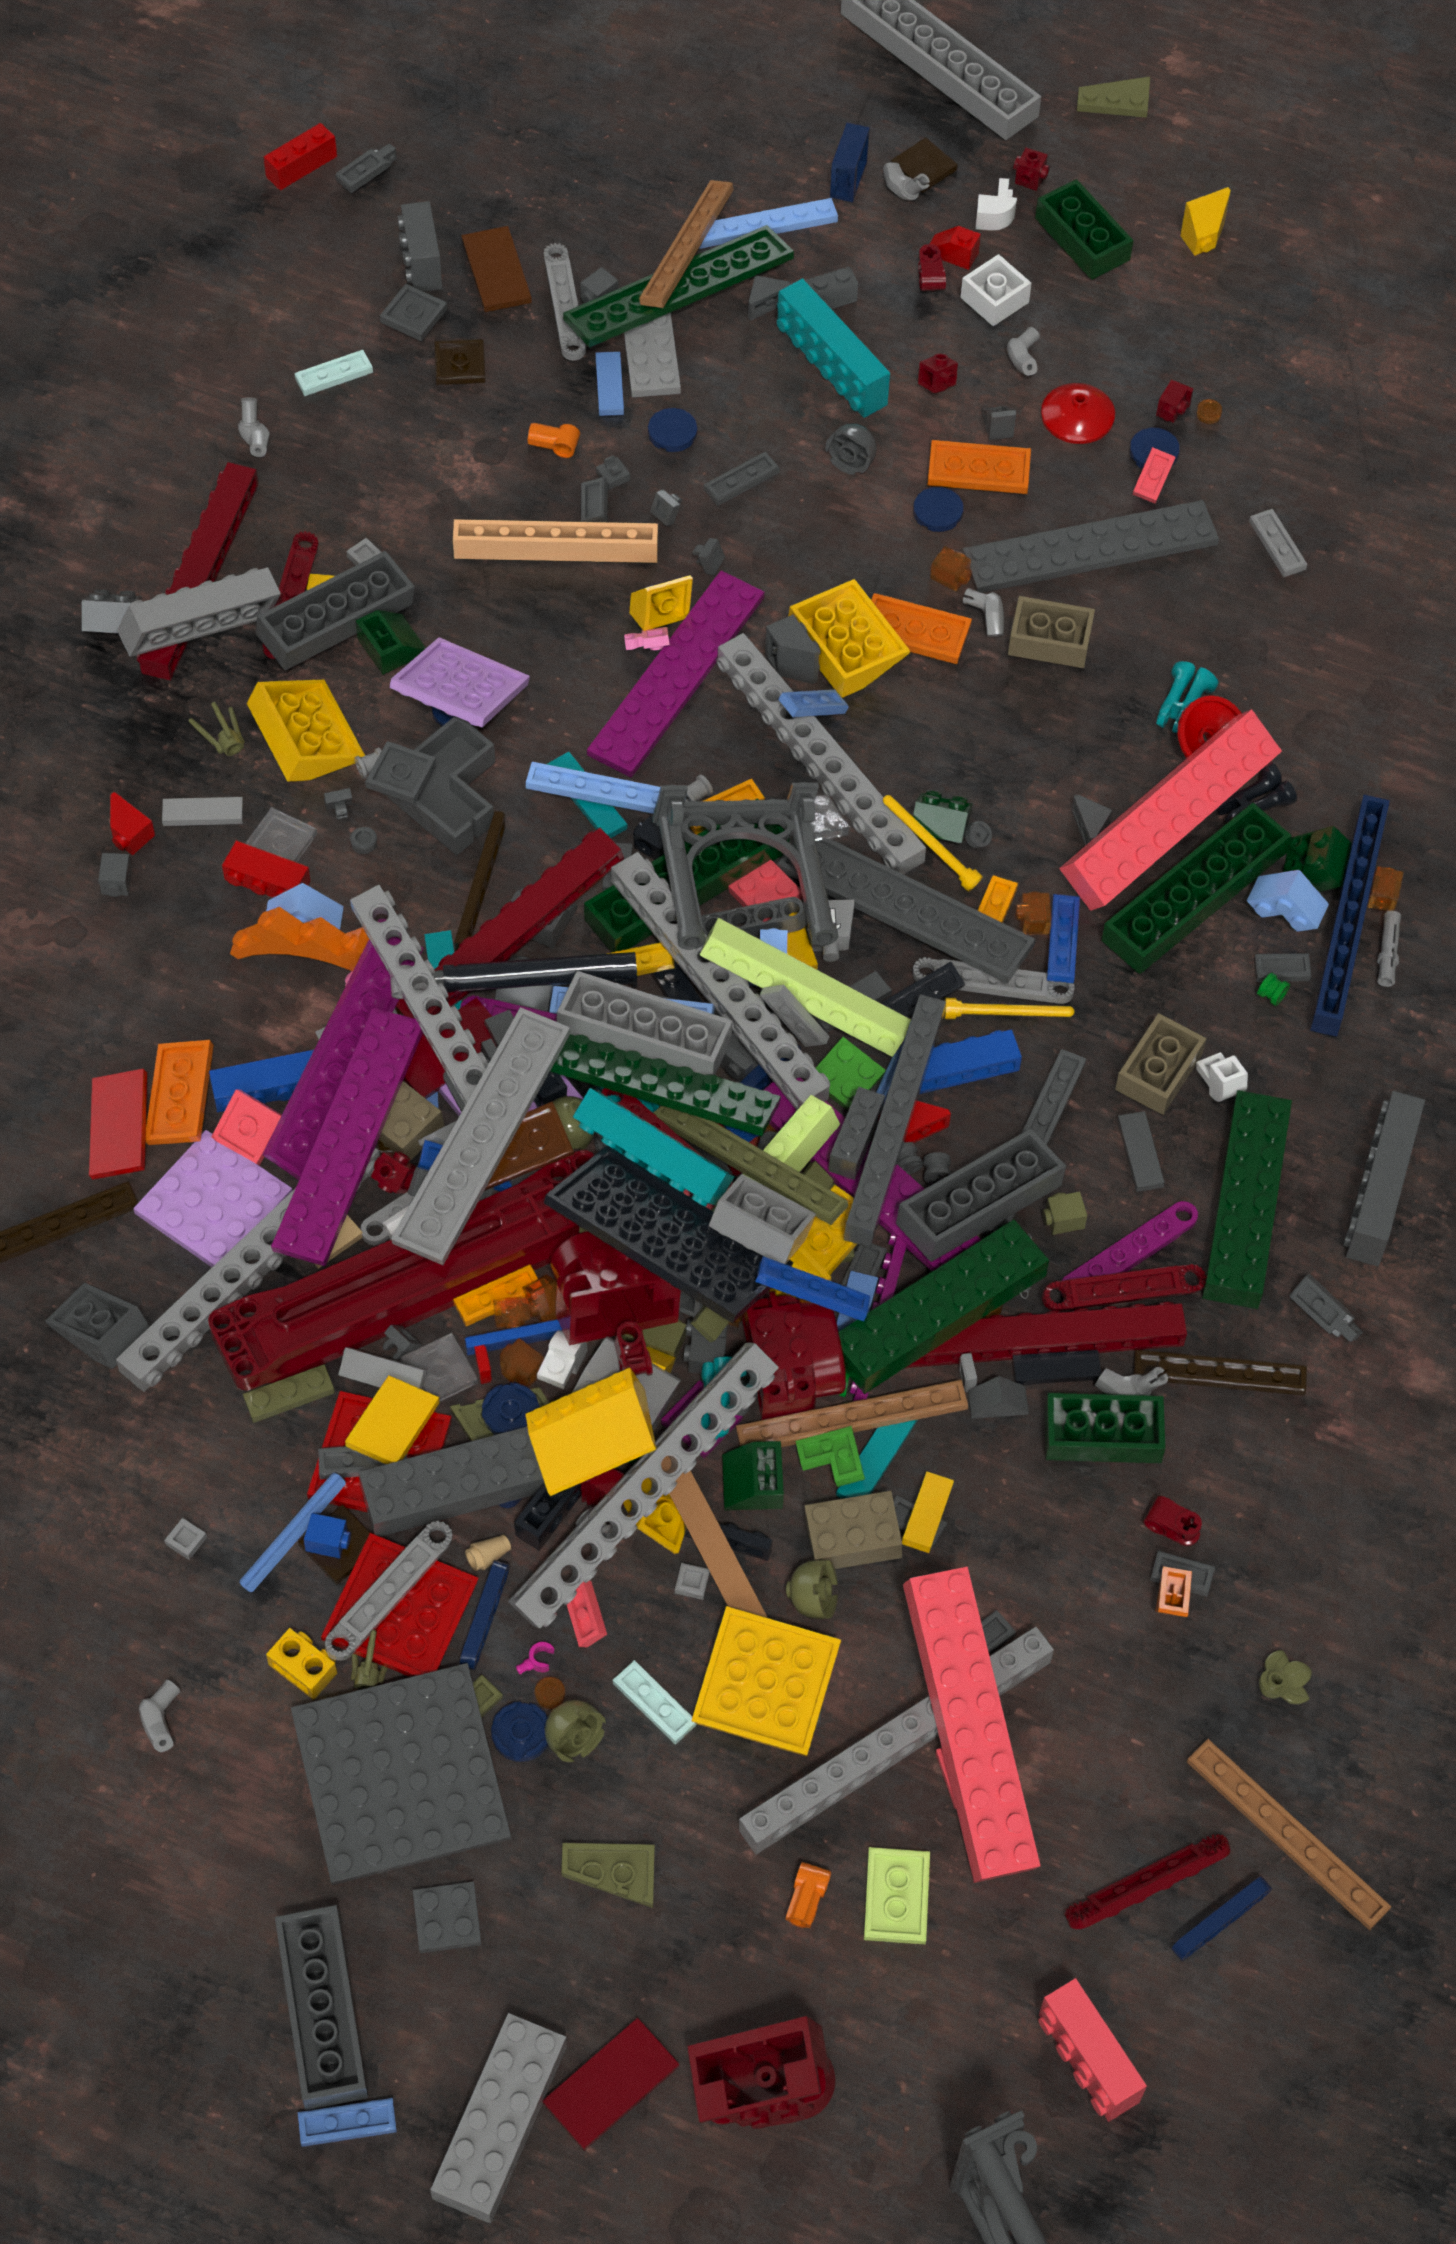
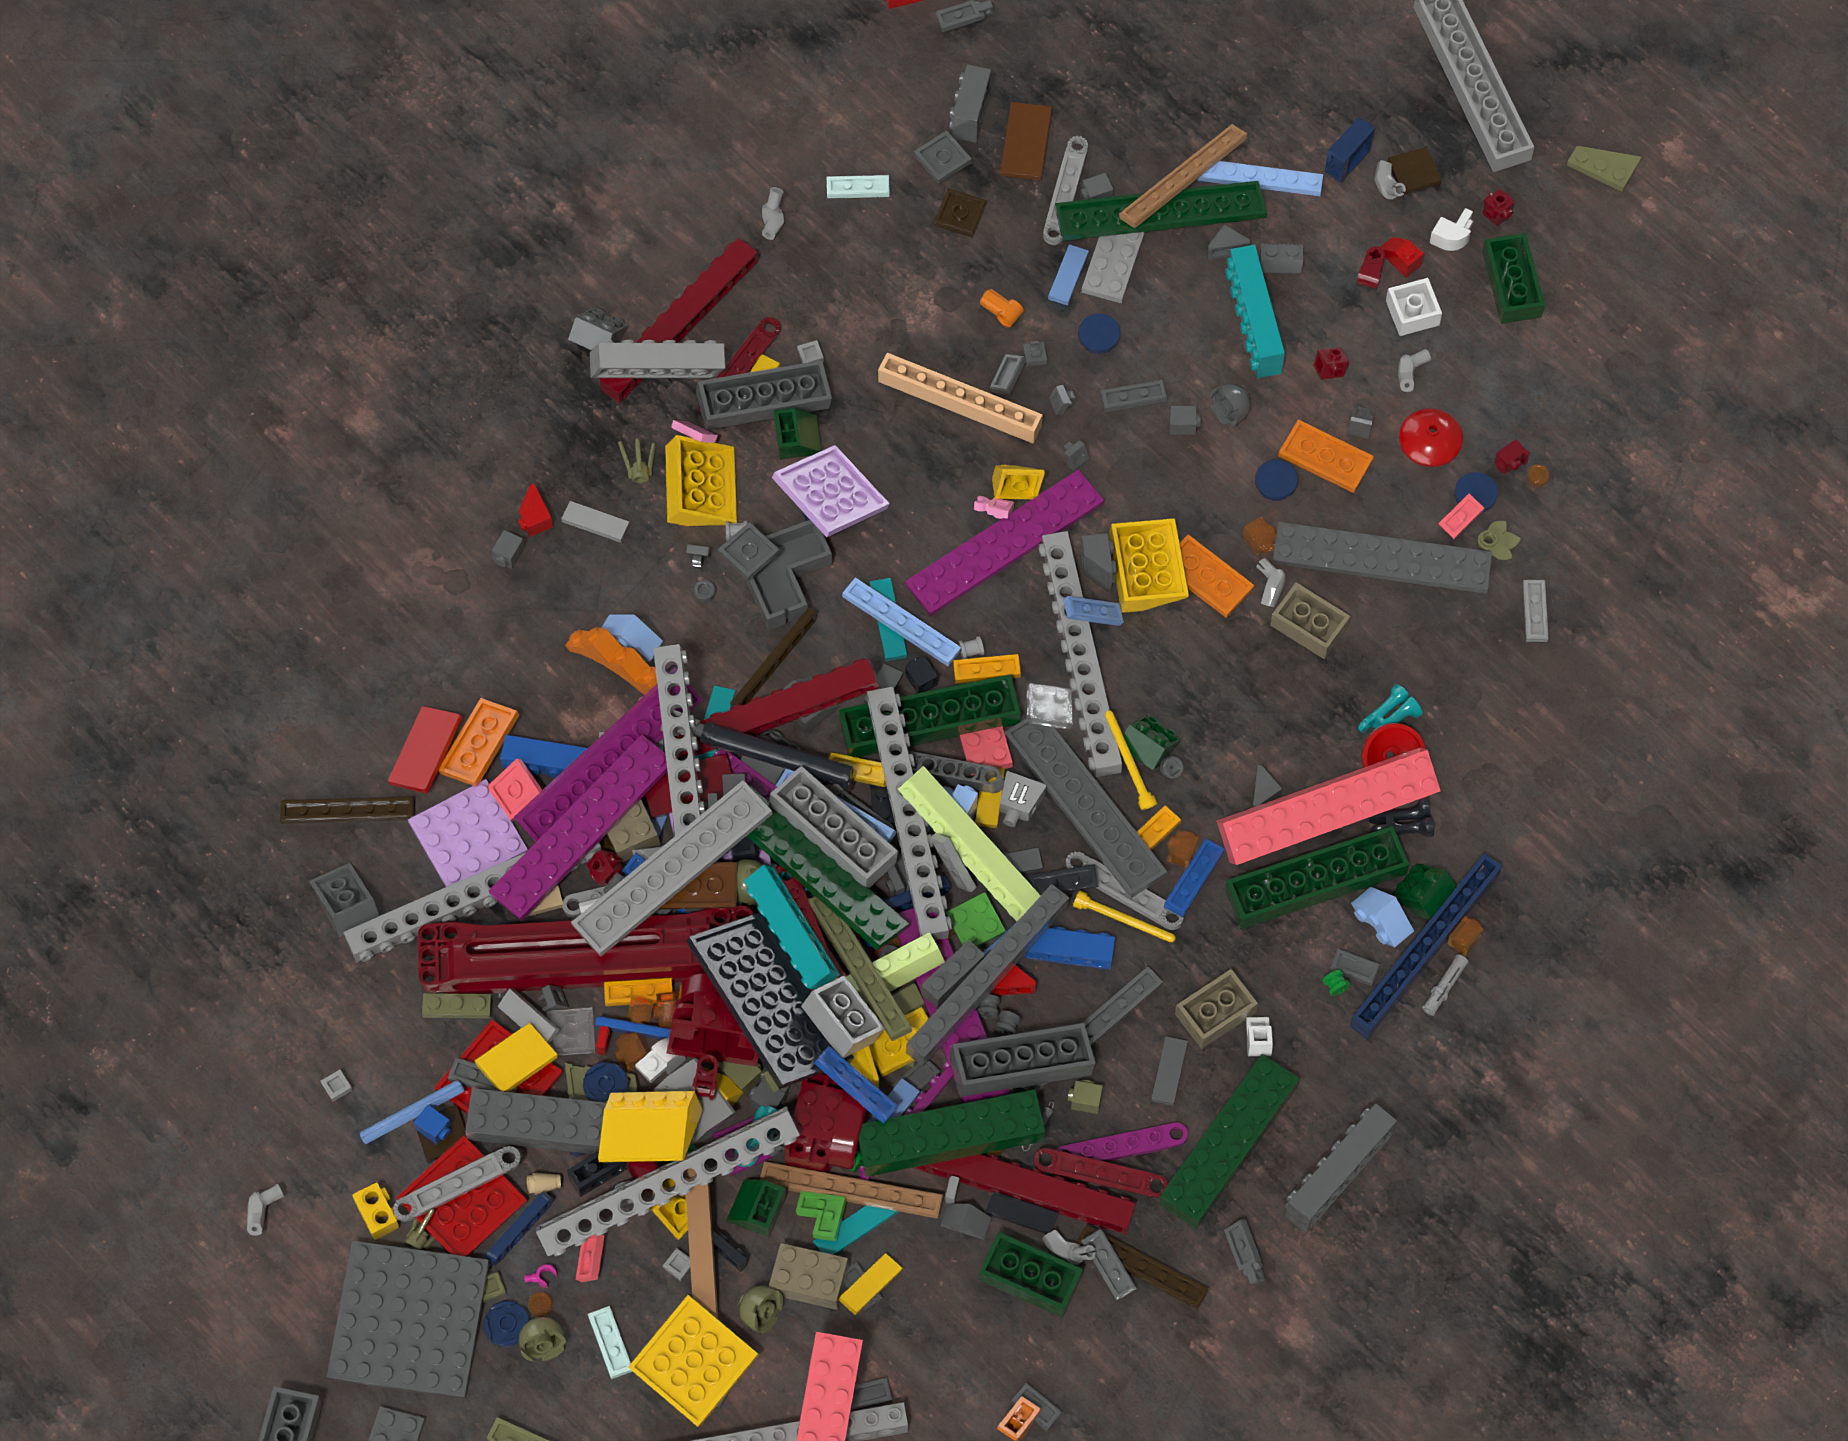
camera: 25 degrees right, 5 degrees up
red brick [222,841,311,898] -> none
clear tile [245,807,317,862] -> none
dark grey arch [652,782,838,950] -> none
dark red piece [1143,1496,1202,1546] -> none
yellow slope [1180,187,1231,256] -> none
none -> bright pink tile [672,420,717,443]
none -> dark grey tile [1081,1229,1137,1301]
none -> dark grey brick [1170,406,1201,435]
none -> olive plate [1477,521,1521,561]

